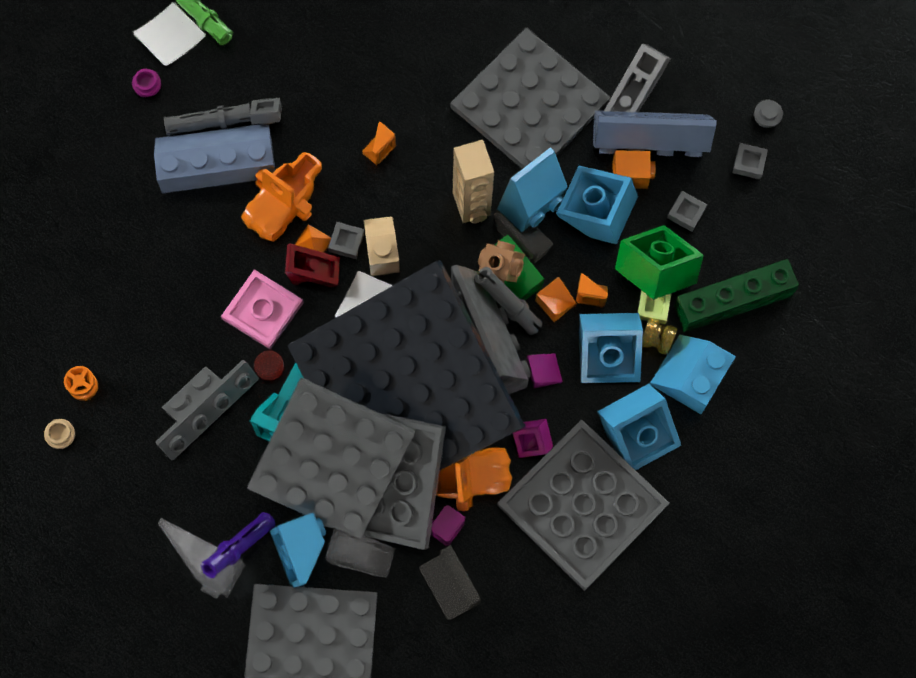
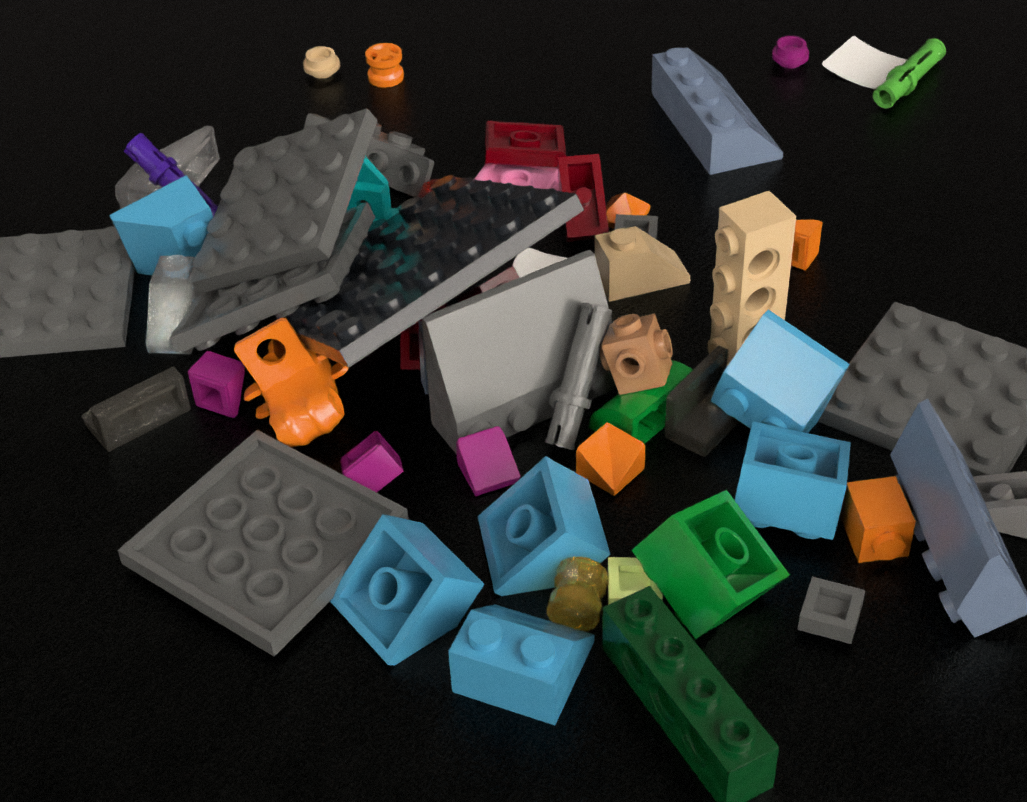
camera: 85 degrees right, 30 degrees down
dark grey pin [164,103,251,136] -> none
orange piece [241,152,322,242] -> none
dark grey plate [250,98,282,125] -> none
orange slope [576,273,608,307] -> none
dark grey plate [732,143,768,179] -> none
none -> dark red tile [485,121,566,168]

